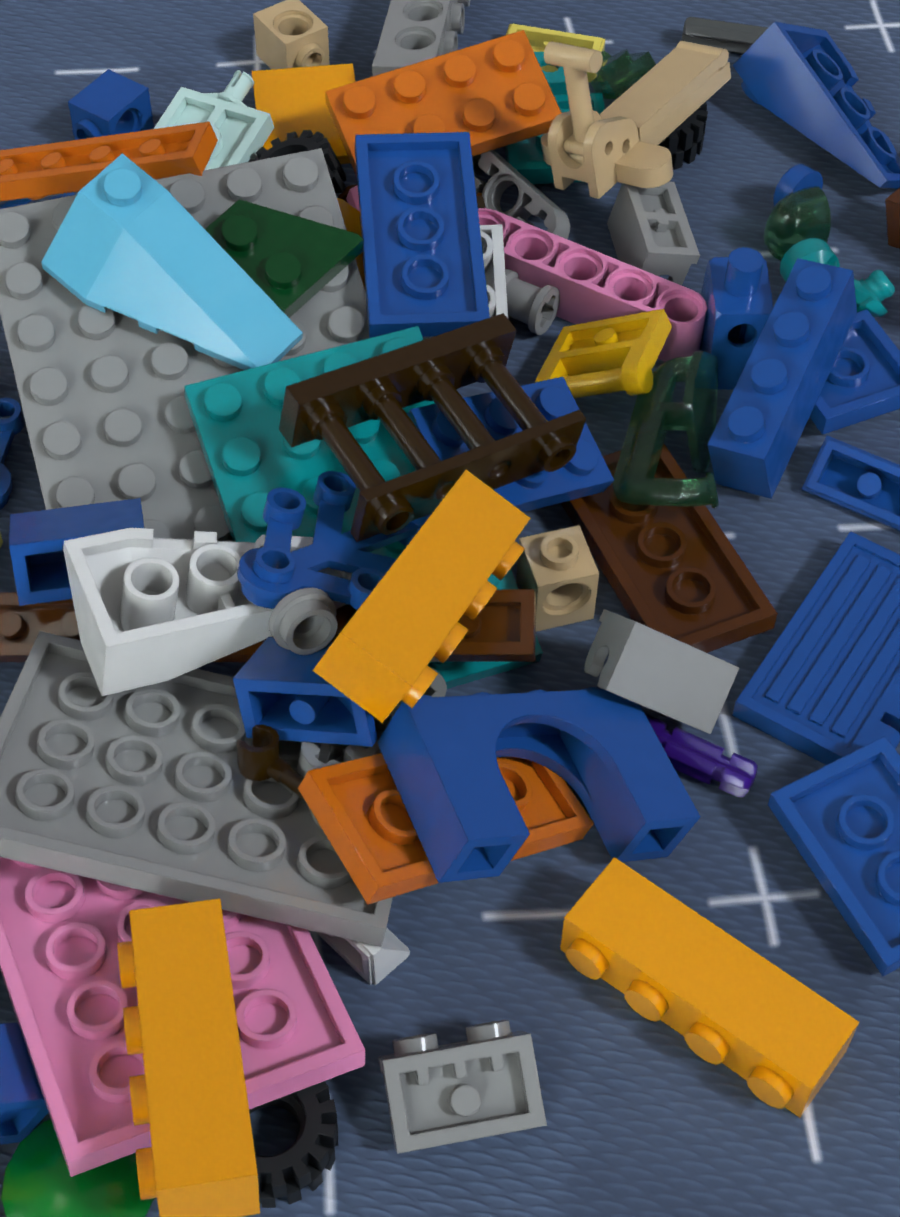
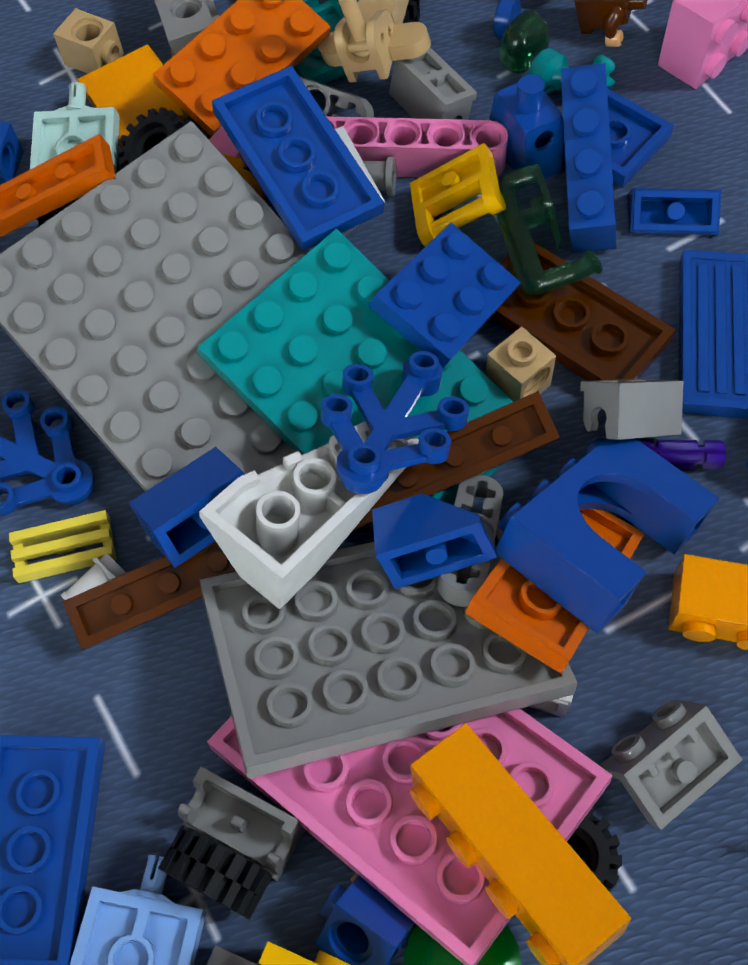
camera: 20 degrees left, 10 degrees up
medium azure wedge [41,153,303,370] -> none
dark green wing [205,199,364,318] -> none
dark brown hand [237,725,304,799] -> none
light grey plate [269,588,338,655] -> none
dark brown fence [279,313,586,542] -> none
light orange brick [312,470,531,723] -> none

